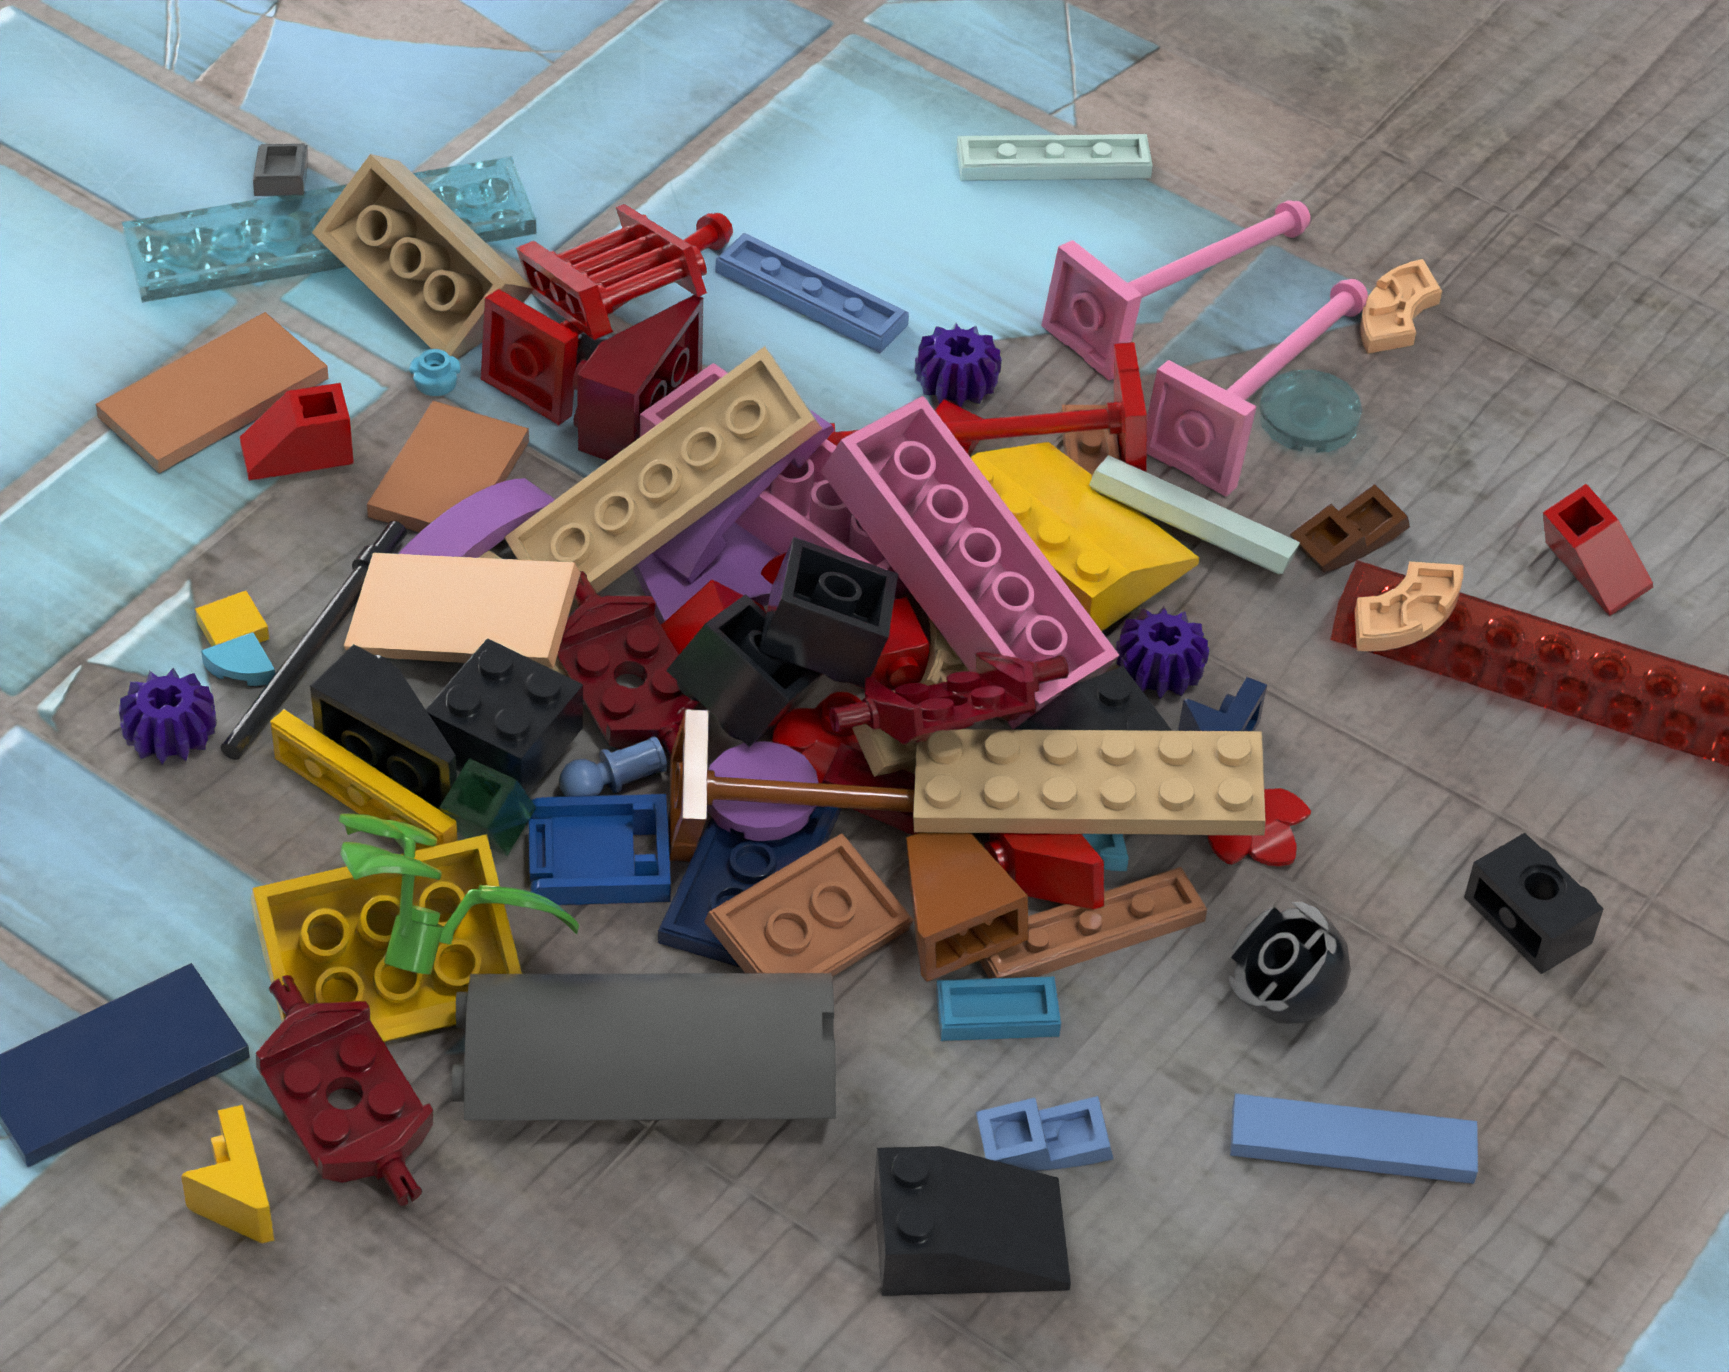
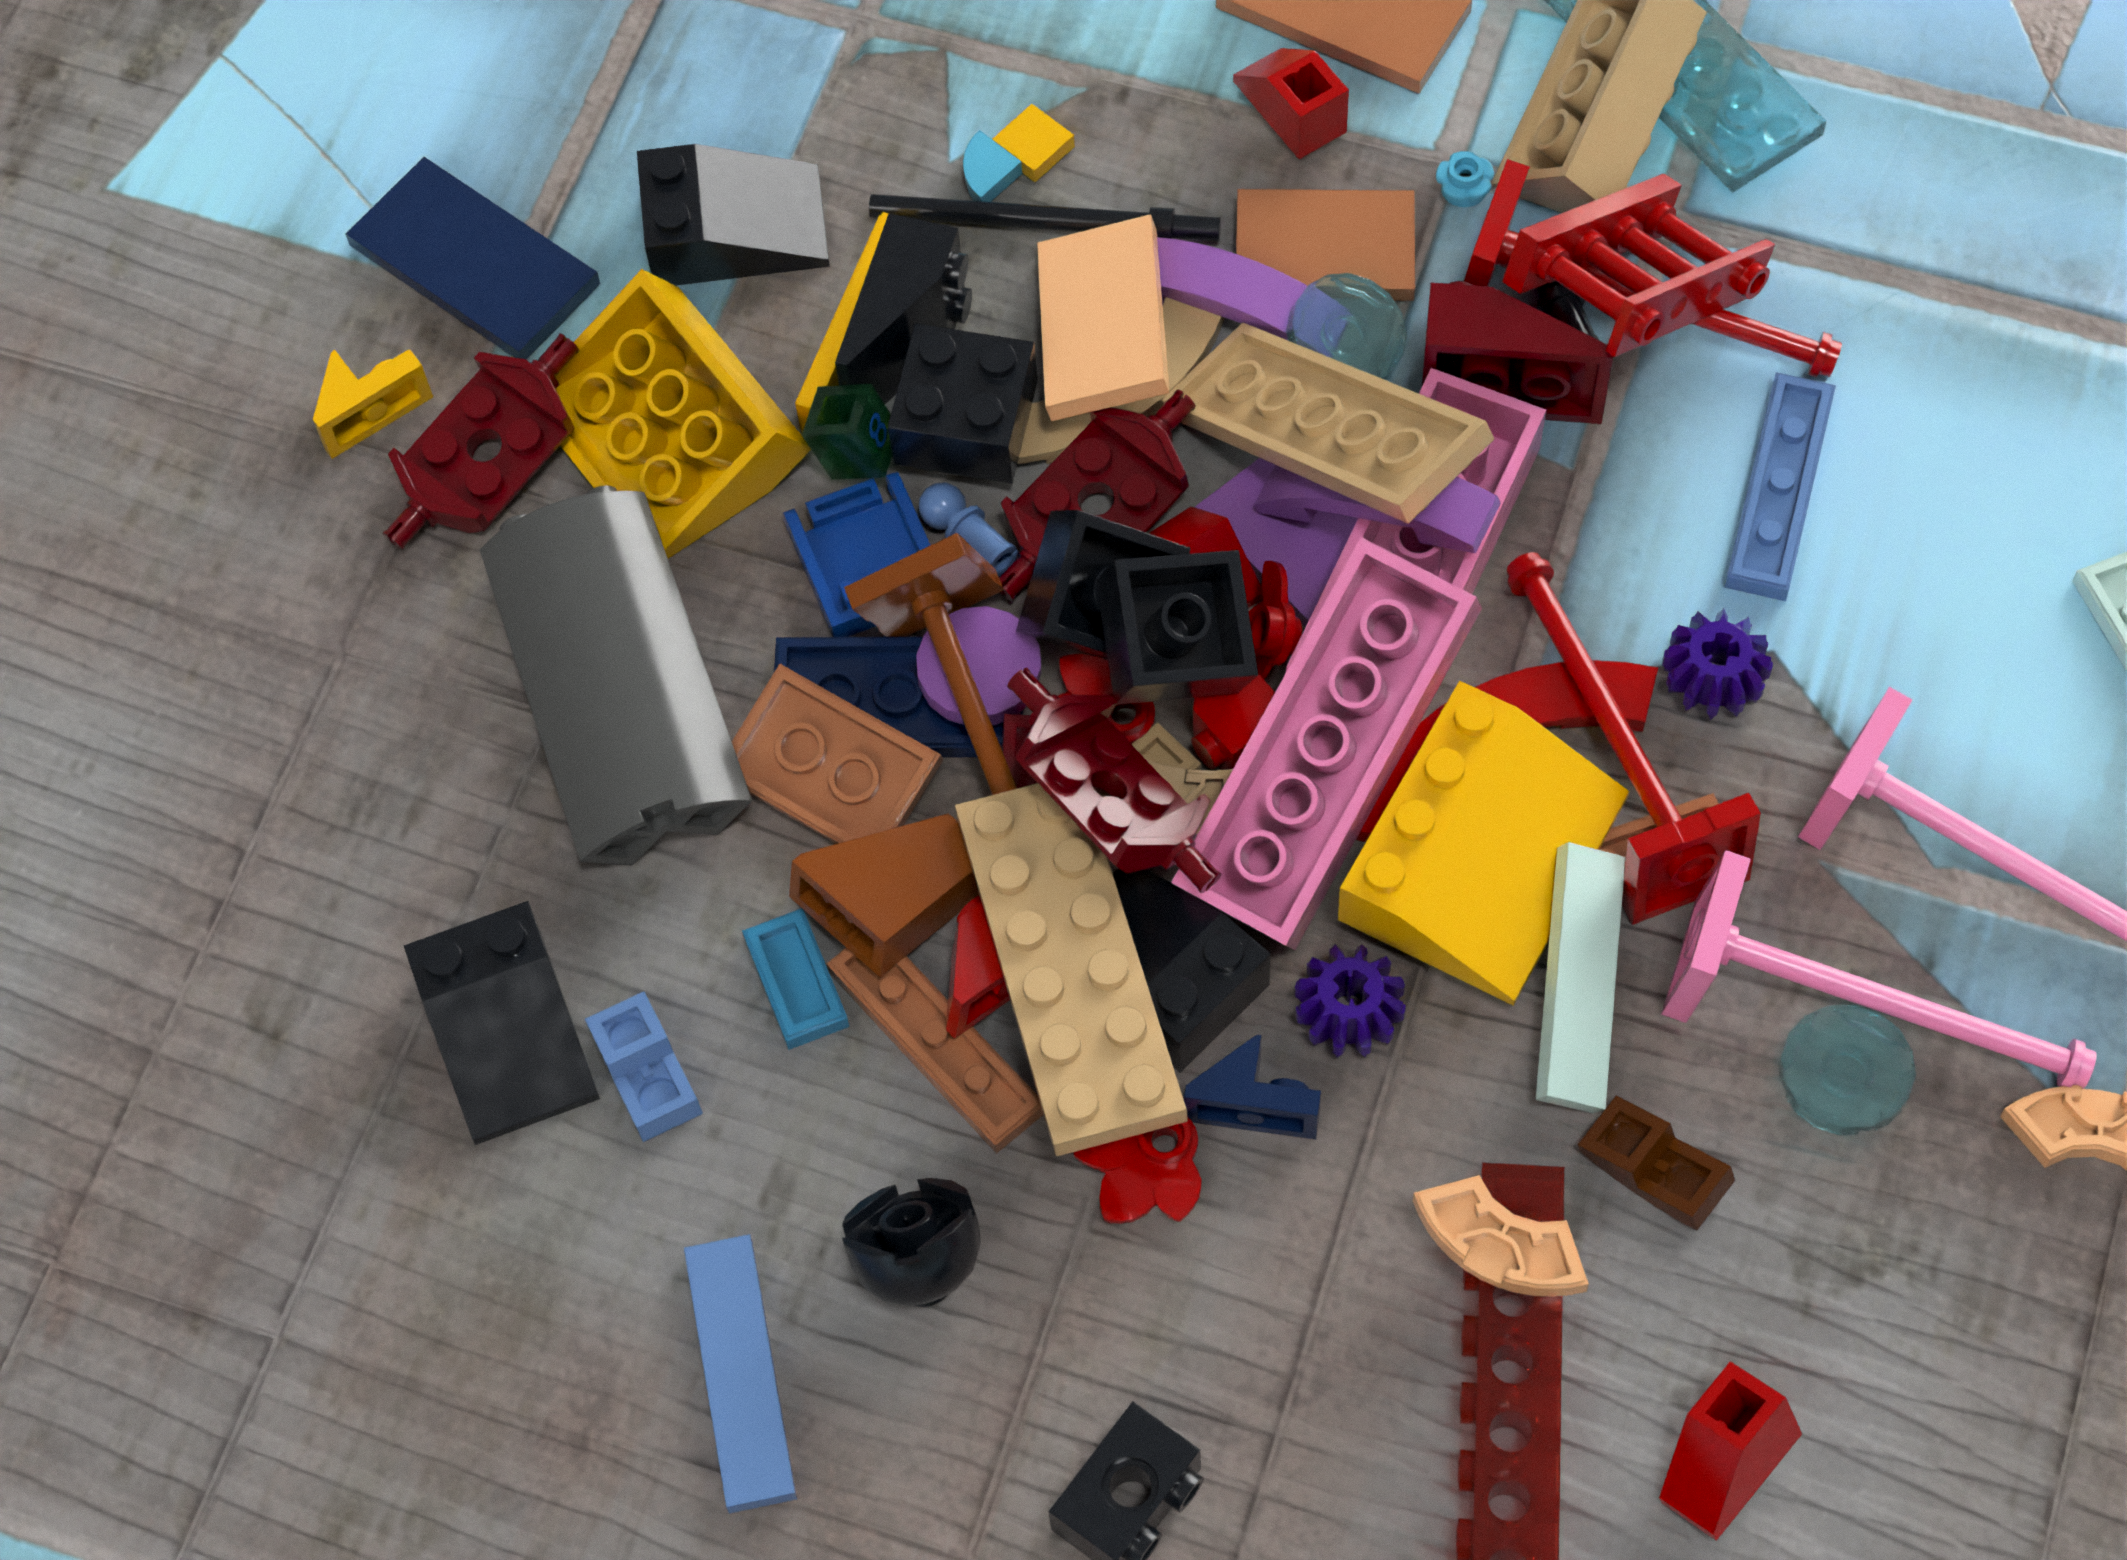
camera: 80 degrees right, 15 degrees up
dark purple gear [118,668,217,765] -> none
bright green plant [338,814,579,974] -> none
none -> slope [637,144,830,286]
none -> clear light blue tile [1286,273,1407,380]

